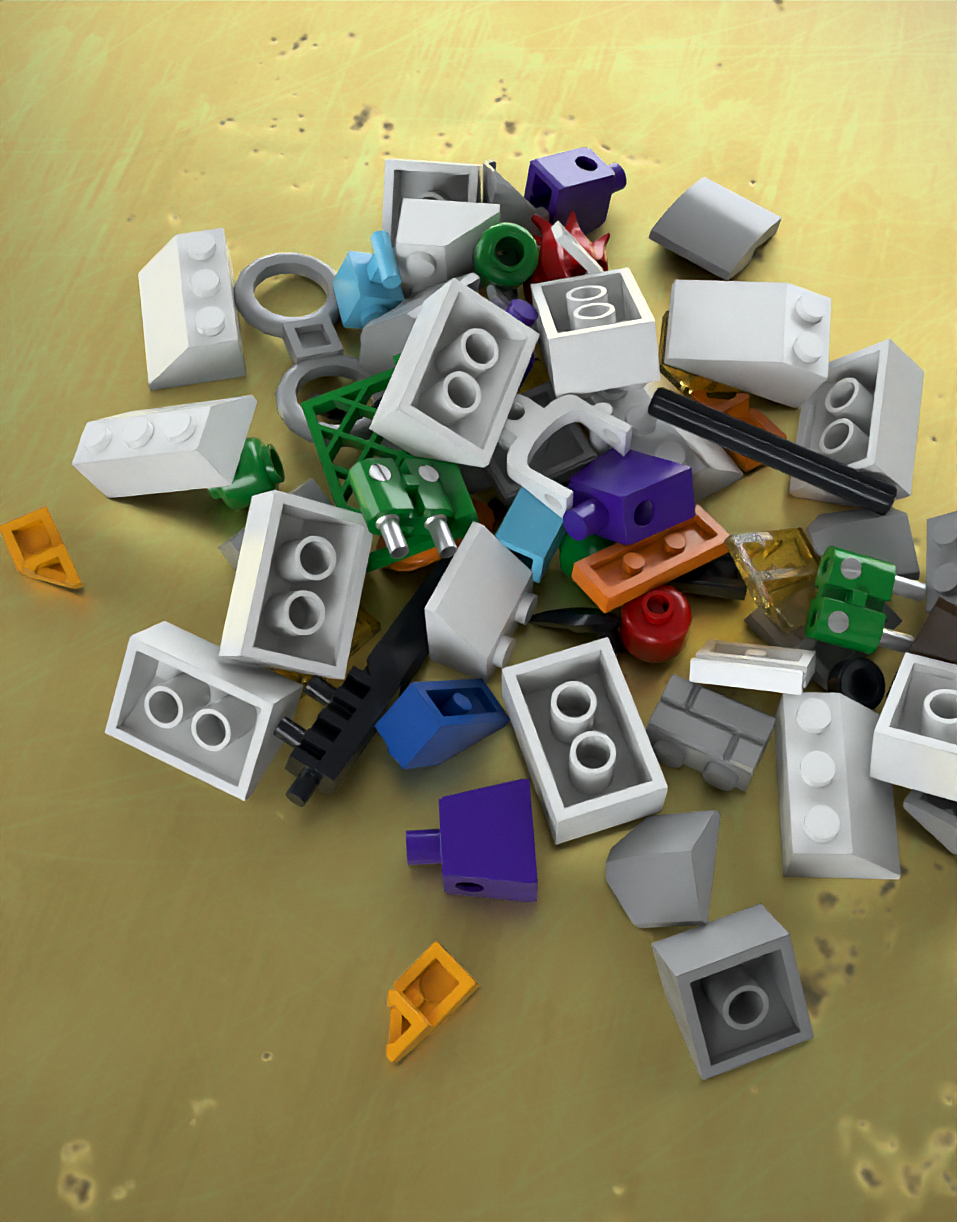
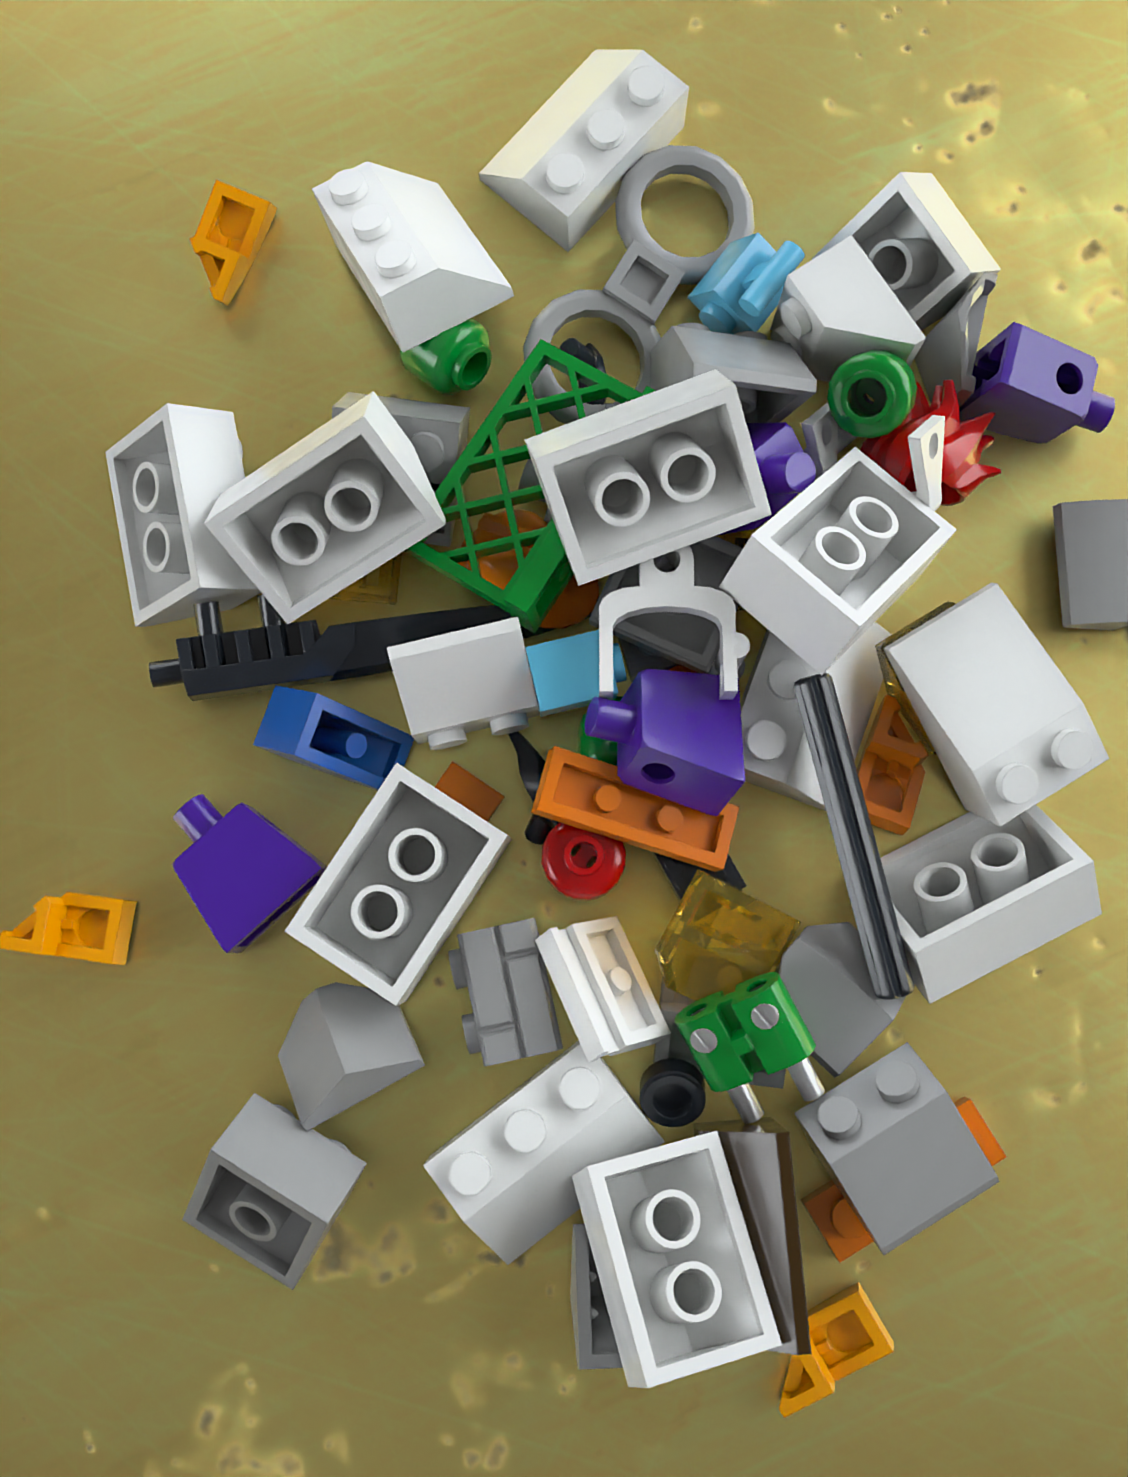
camera: 50 degrees right, 20 degrees up
green piece [347,458,458,559] -> none

